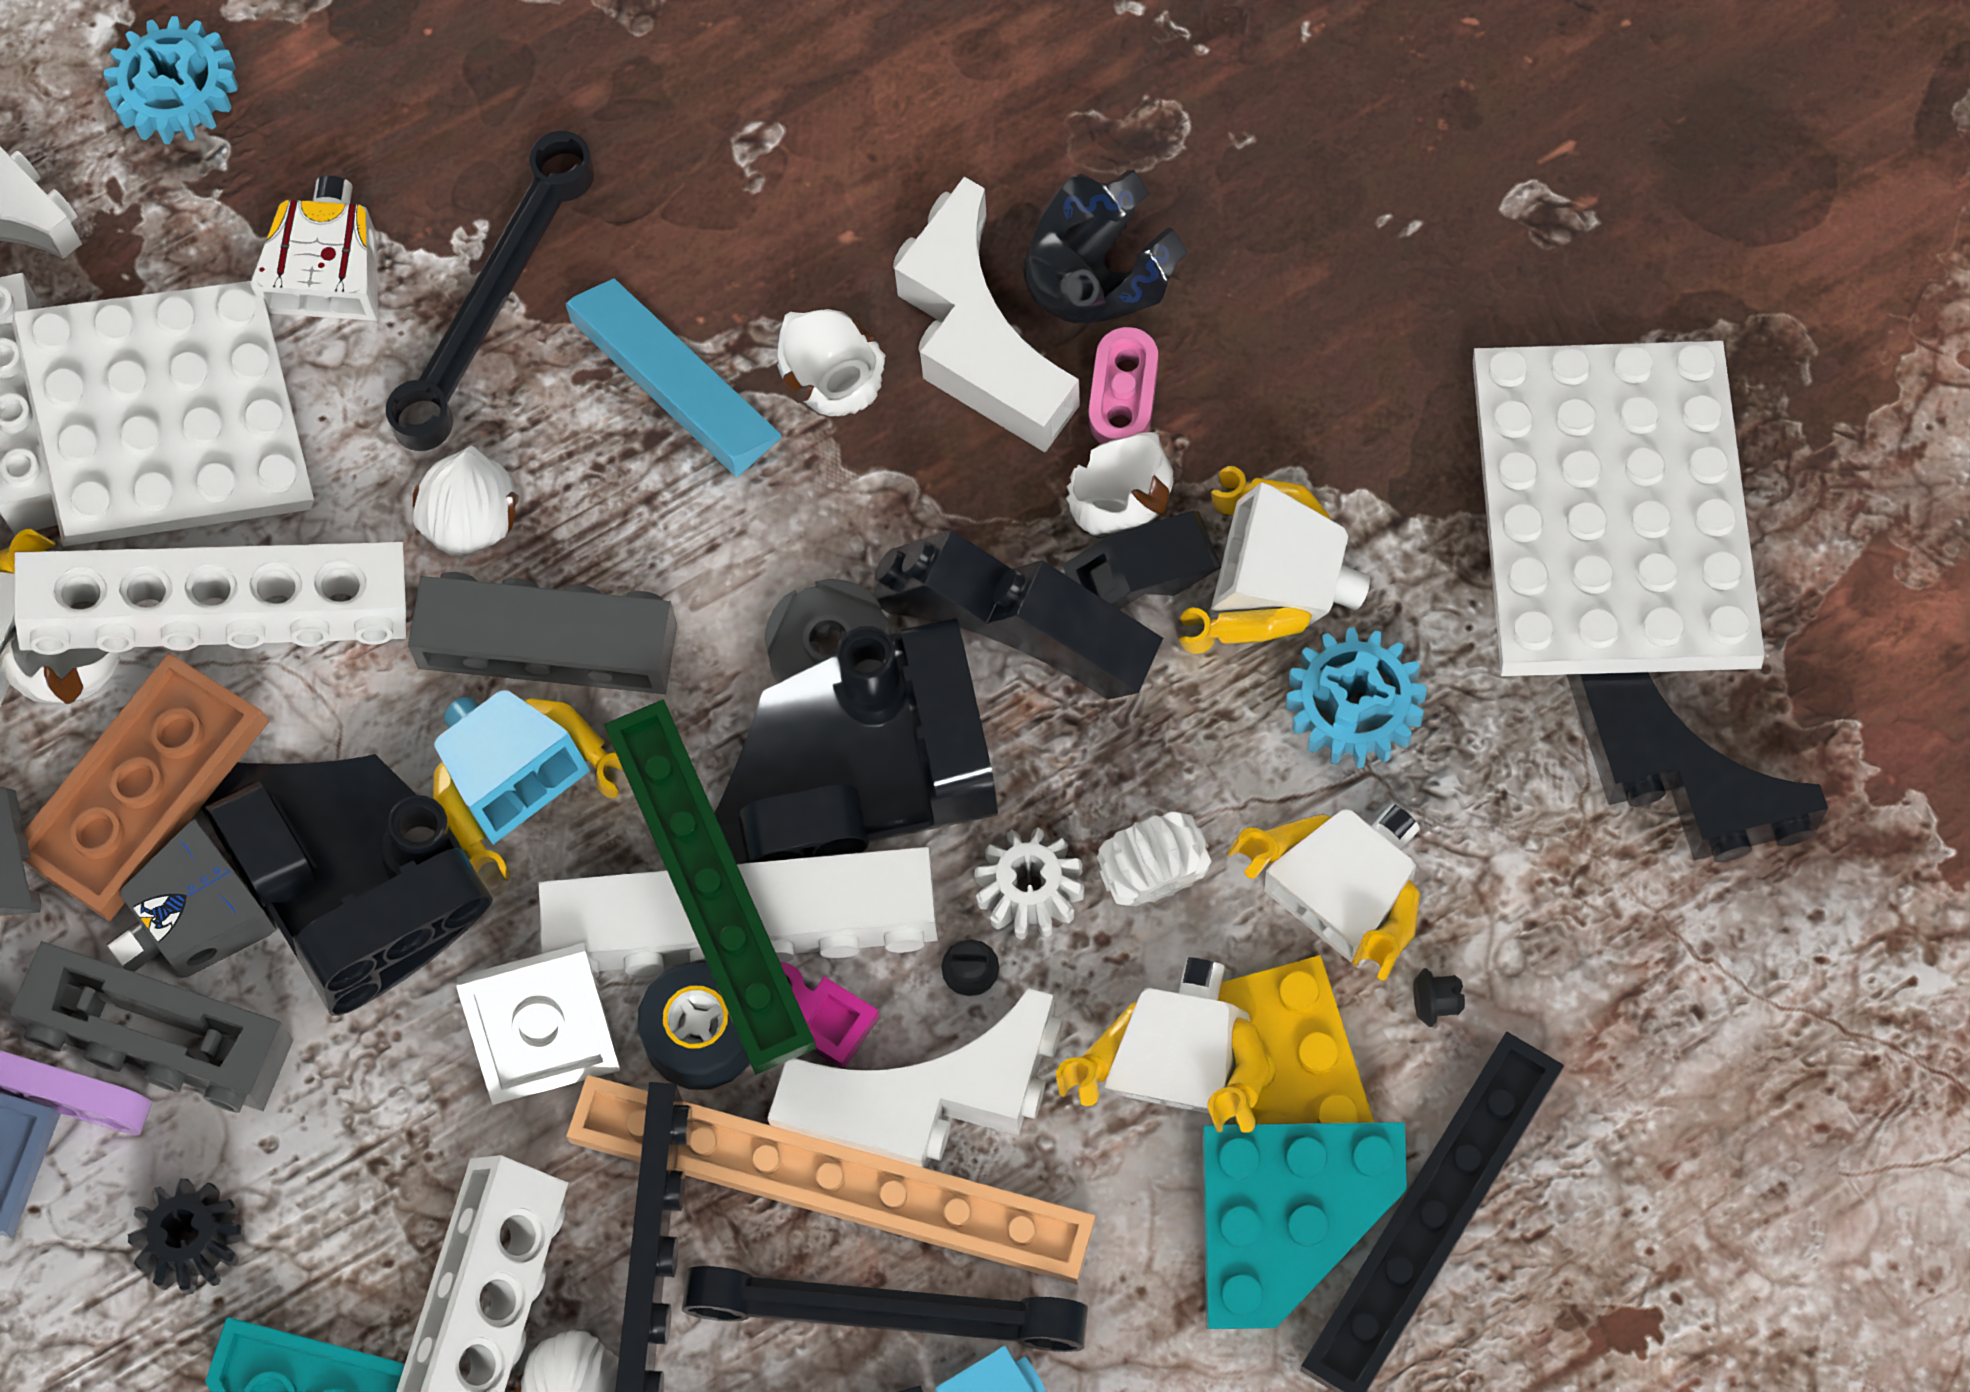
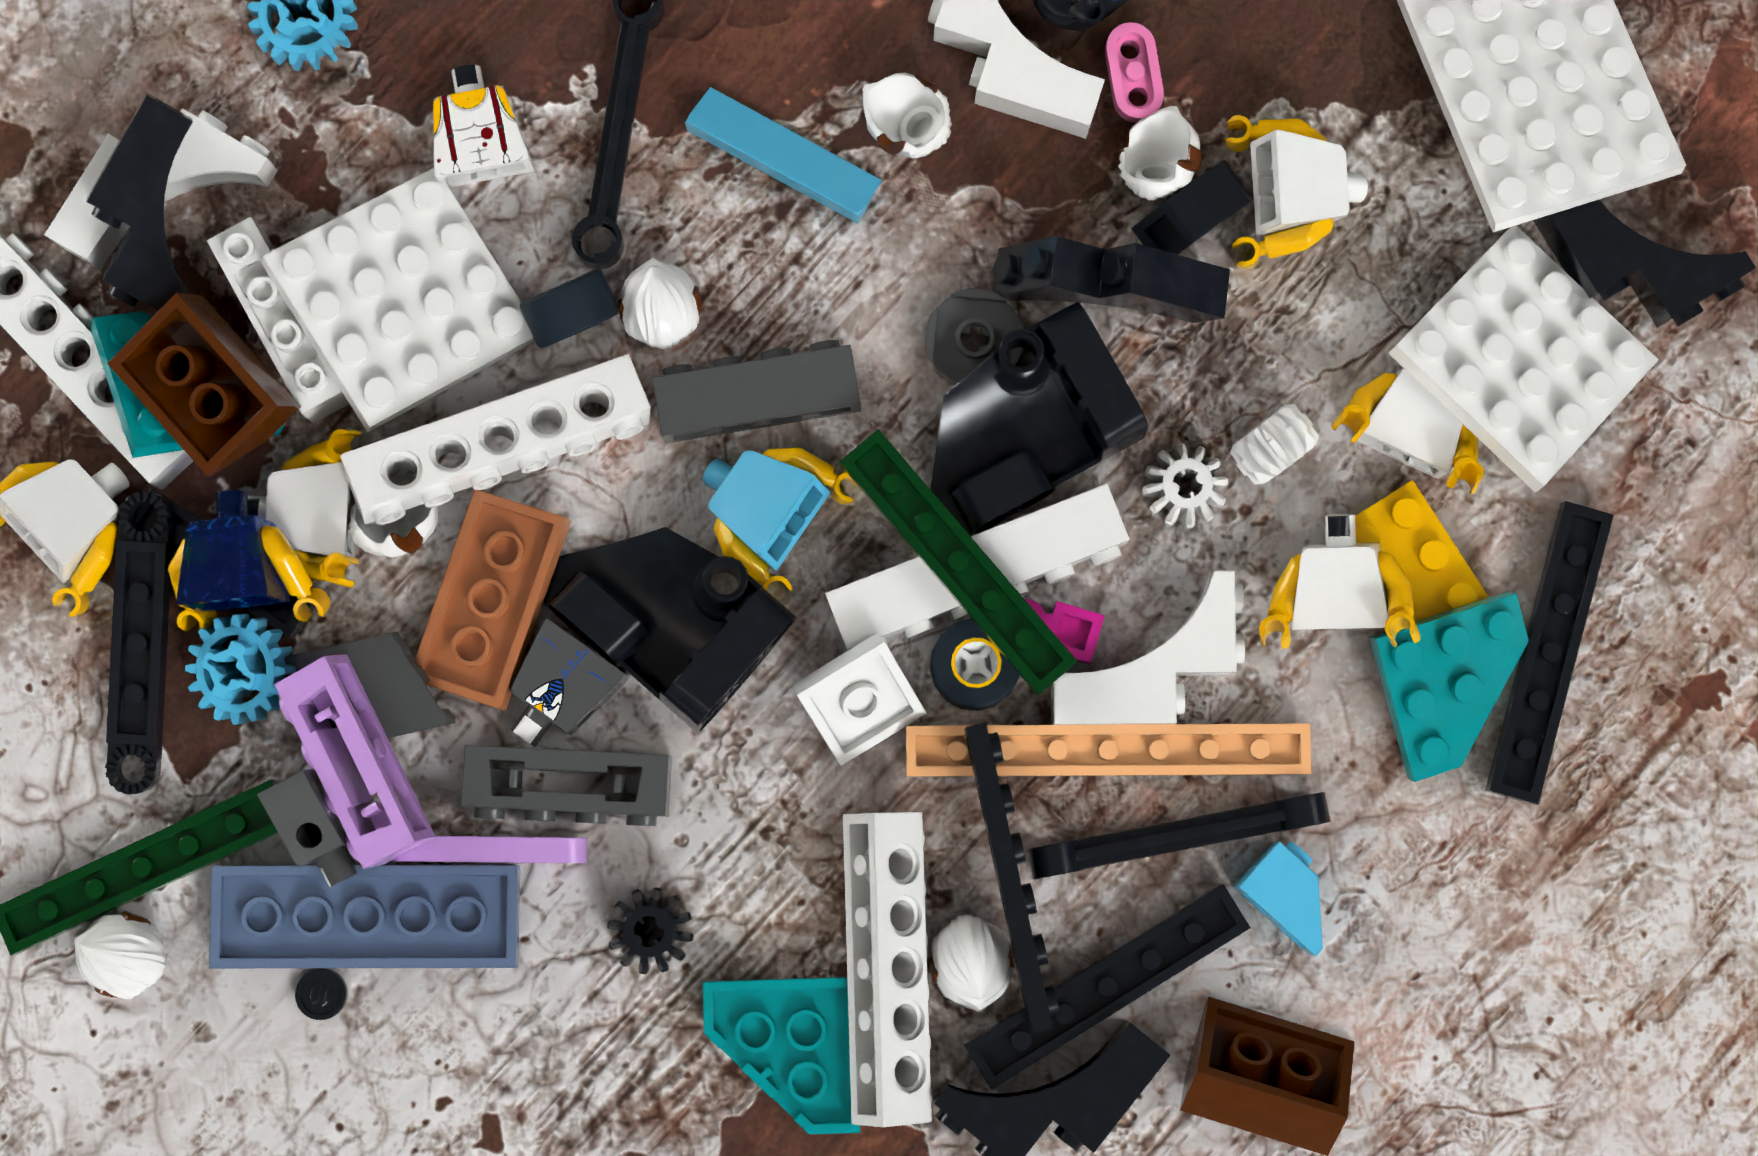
camera: 25 degrees left, 15 degrees up
black piece [941,939,1000,996] -> none
medium azure gear [1286,627,1426,768] -> none
black piece [1413,968,1465,1027] -> none
none -> black wheel [520,269,619,348]
none -> white plate [1388,226,1659,493]

